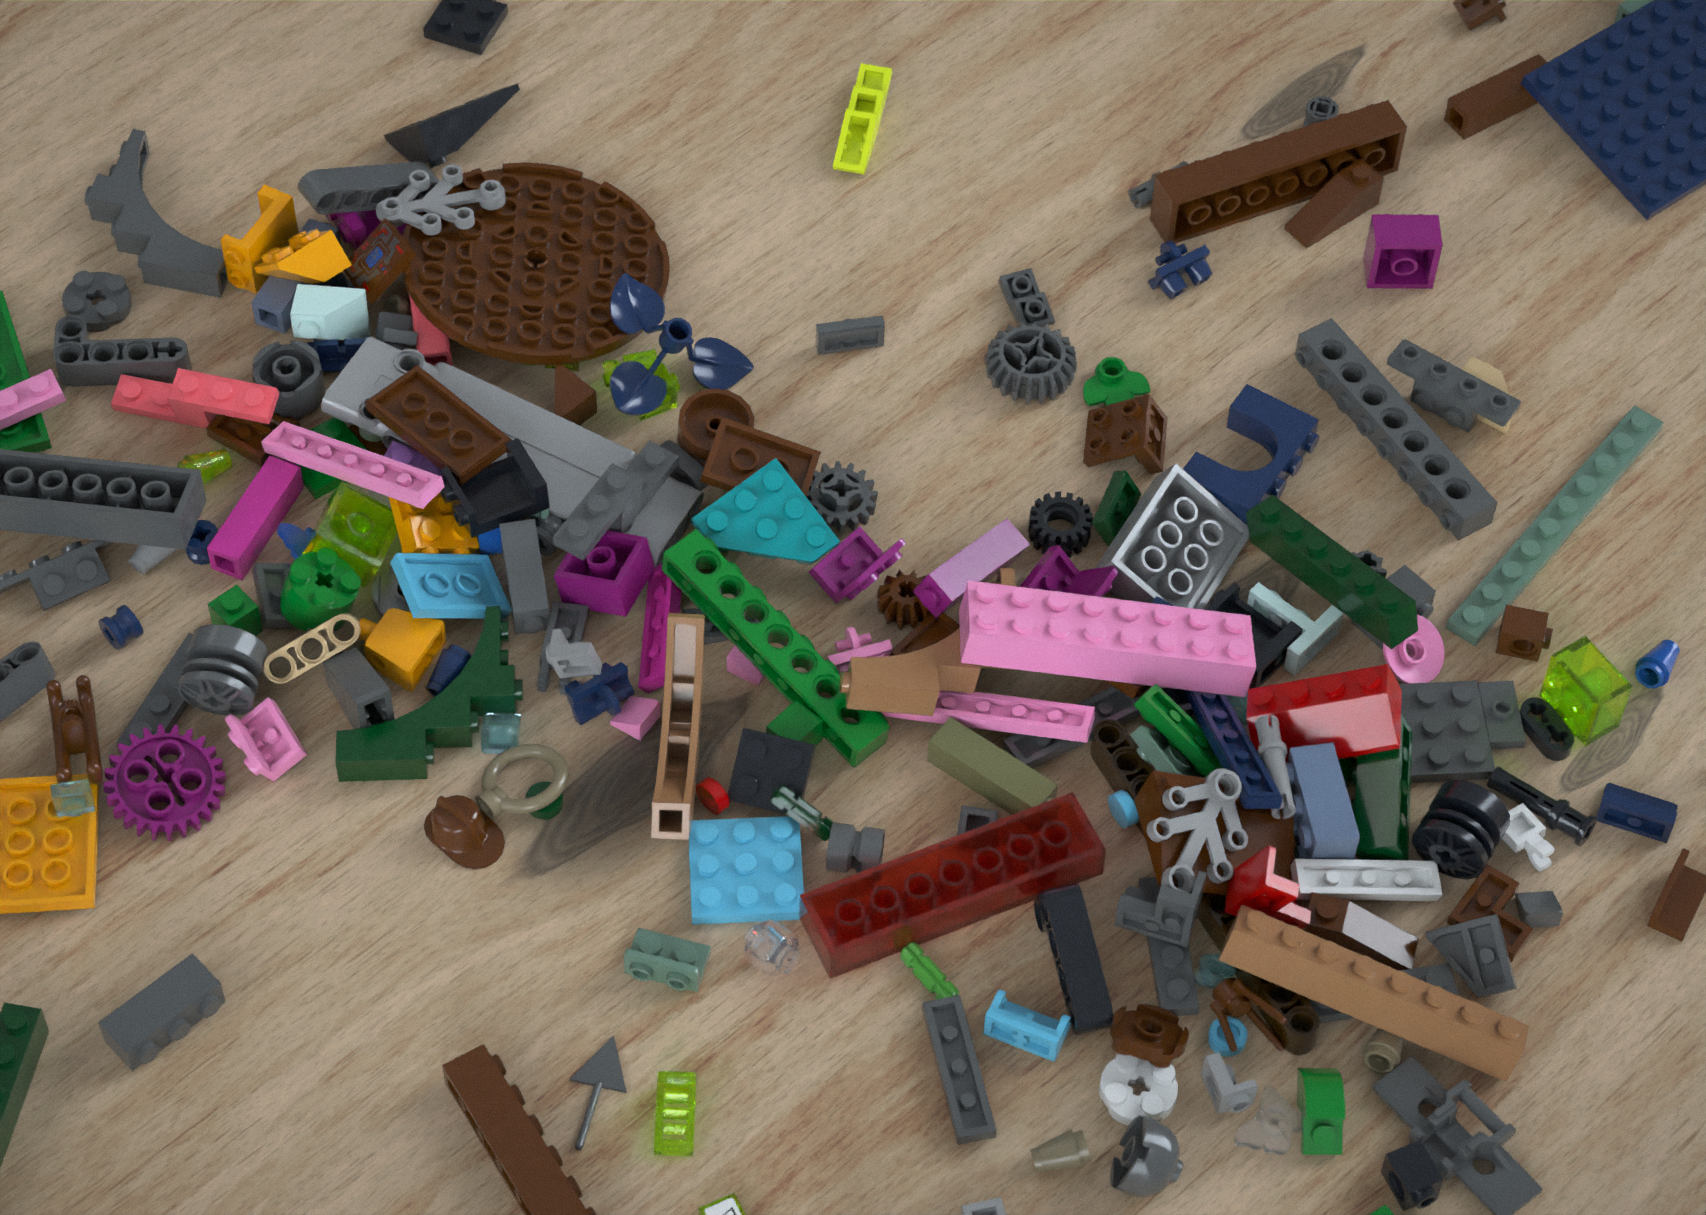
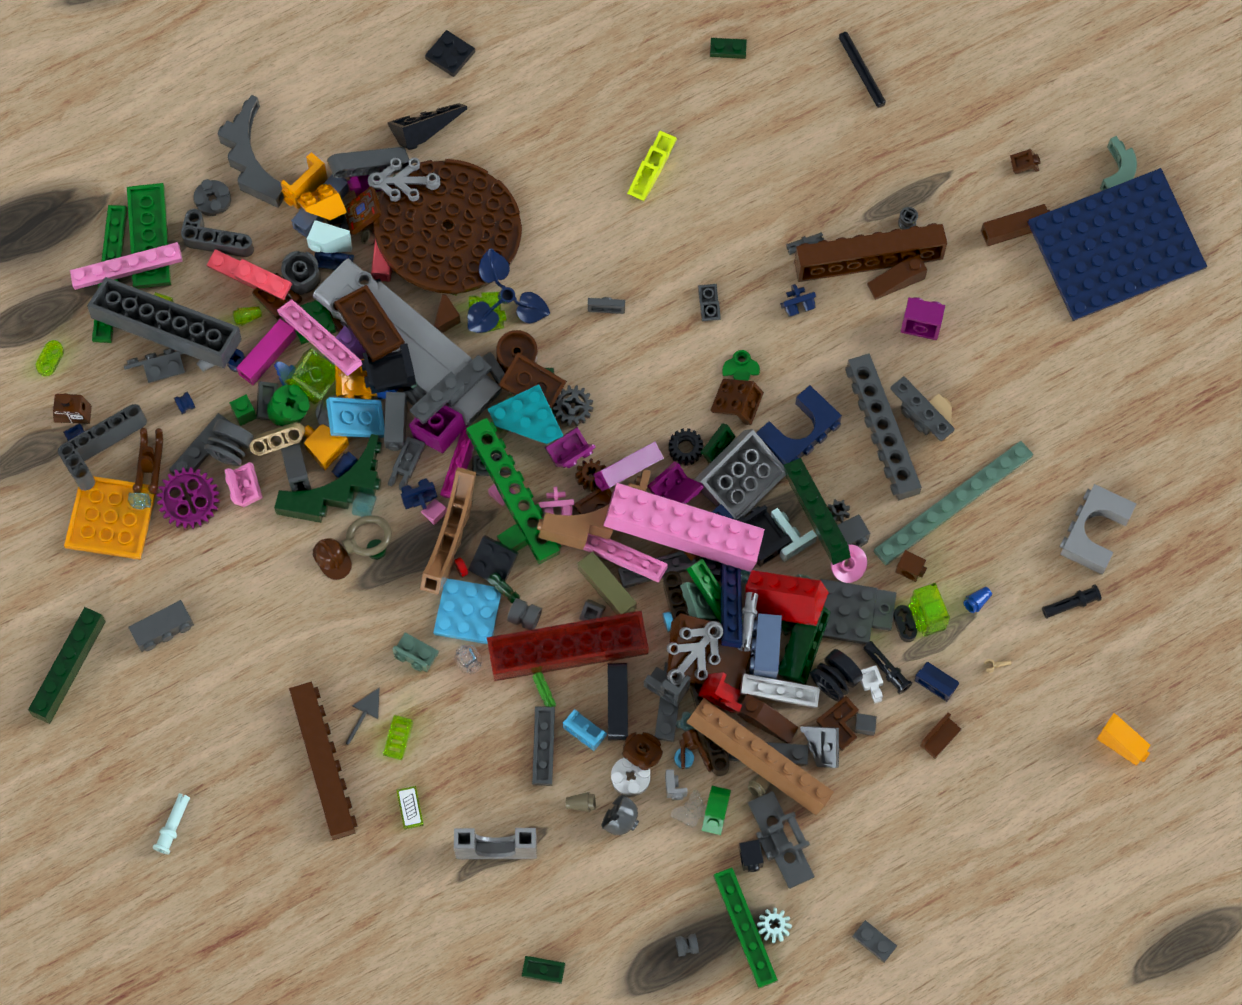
camera: 15 degrees right, 15 degrees up
dark grey bracket [375,311,418,350] -> none
light grey bracket [545,629,602,678] -> none
dark grey gear [985,320,1077,405] -> none

